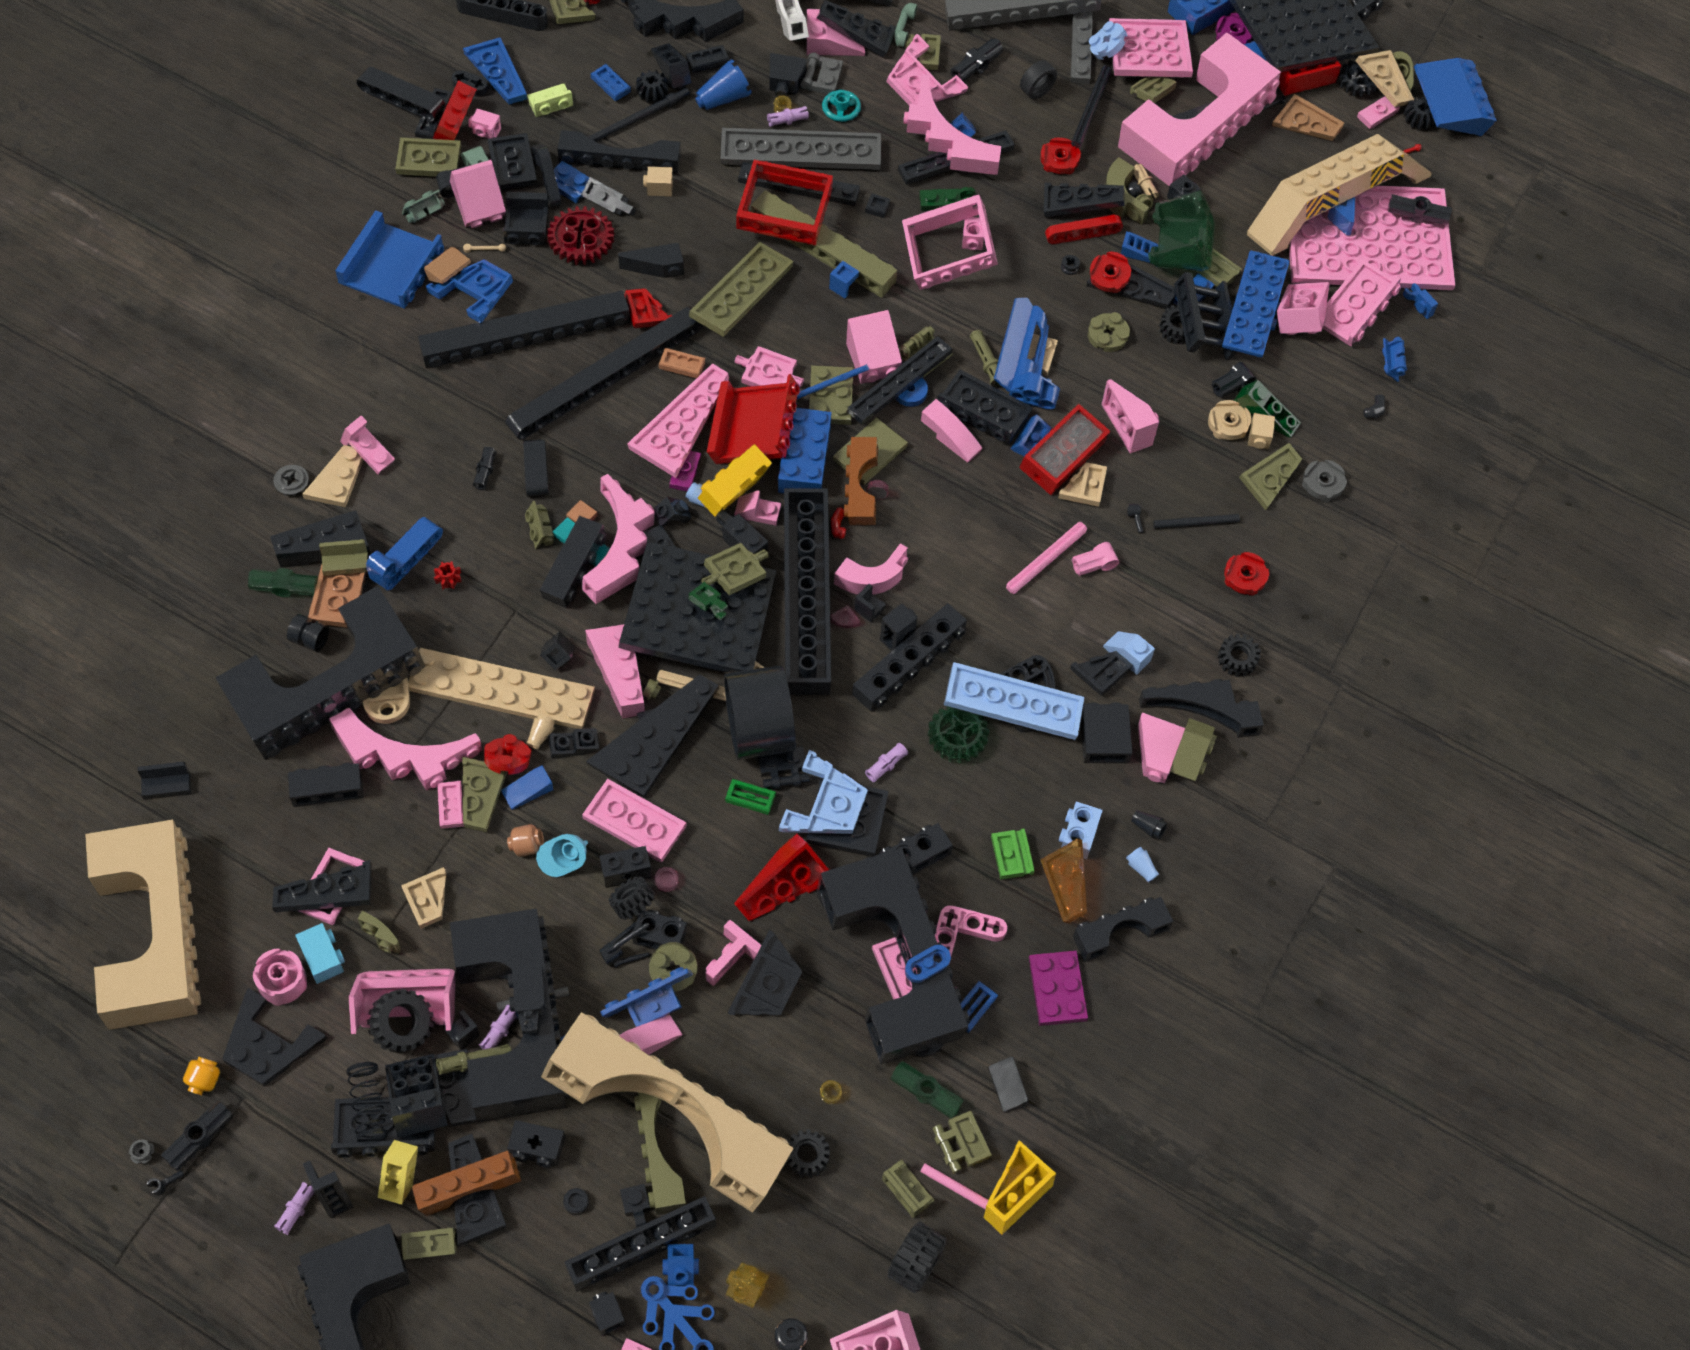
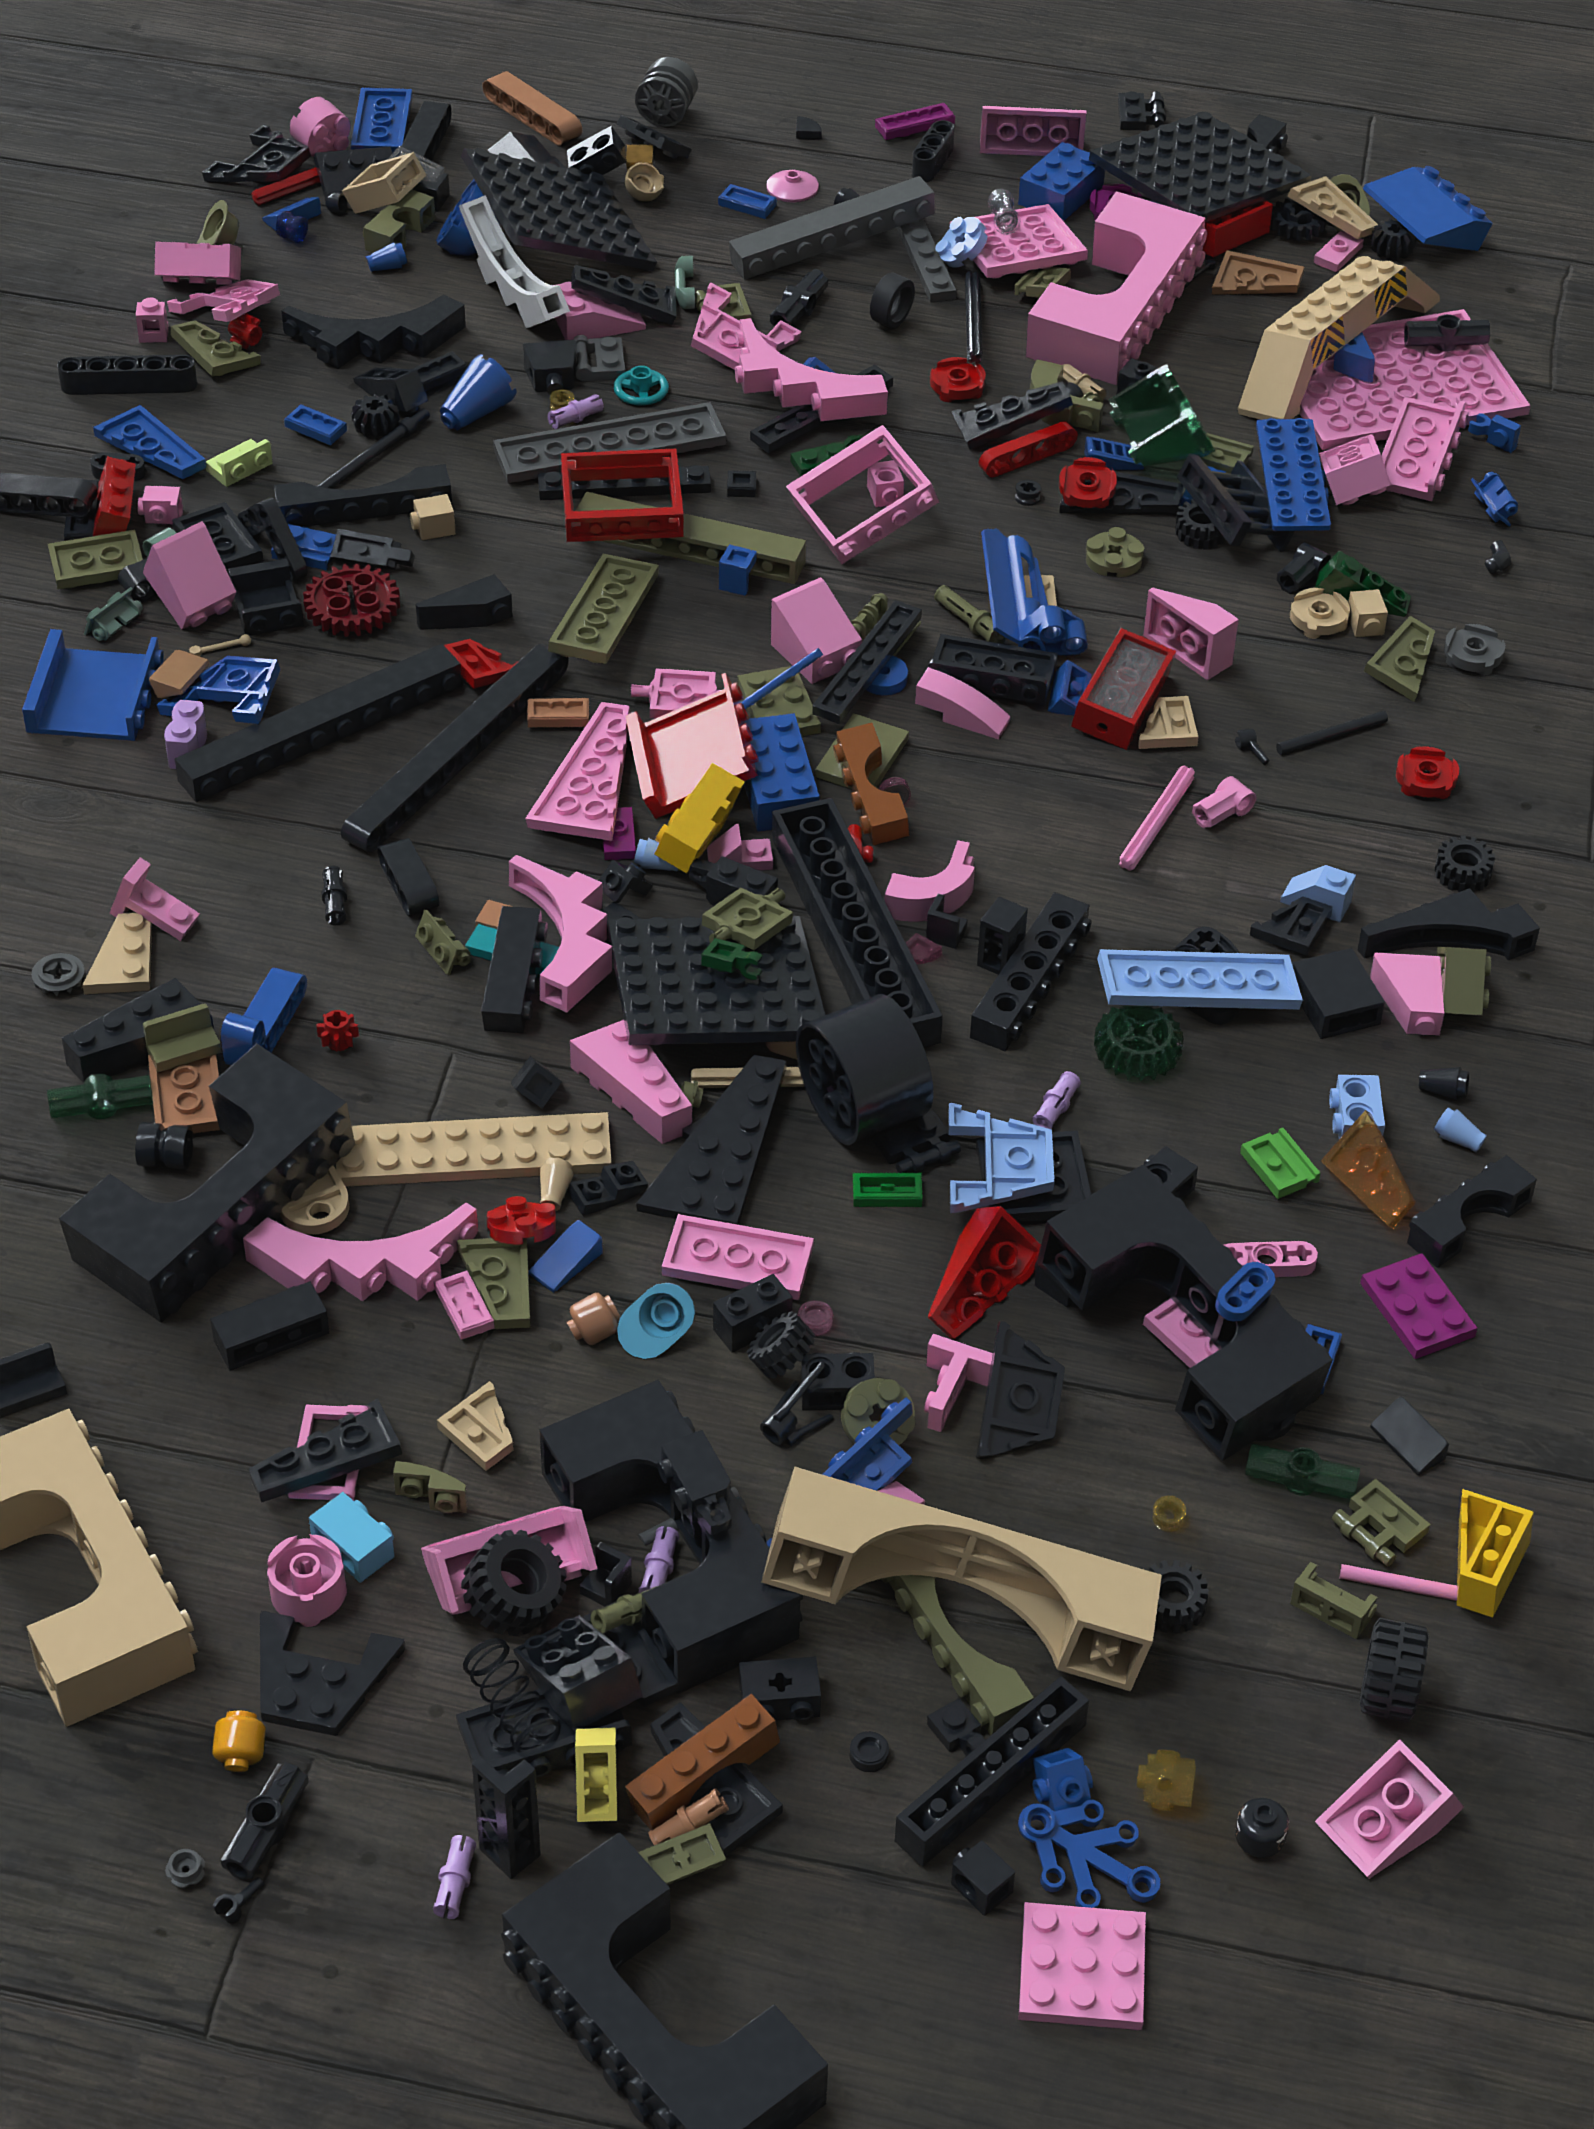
camera: 15 degrees left, 15 degrees down
none -> lavender brick [164,700,207,769]
none -> nougat pin [648,1789,729,1846]
none -> clear piece [988,188,1021,235]

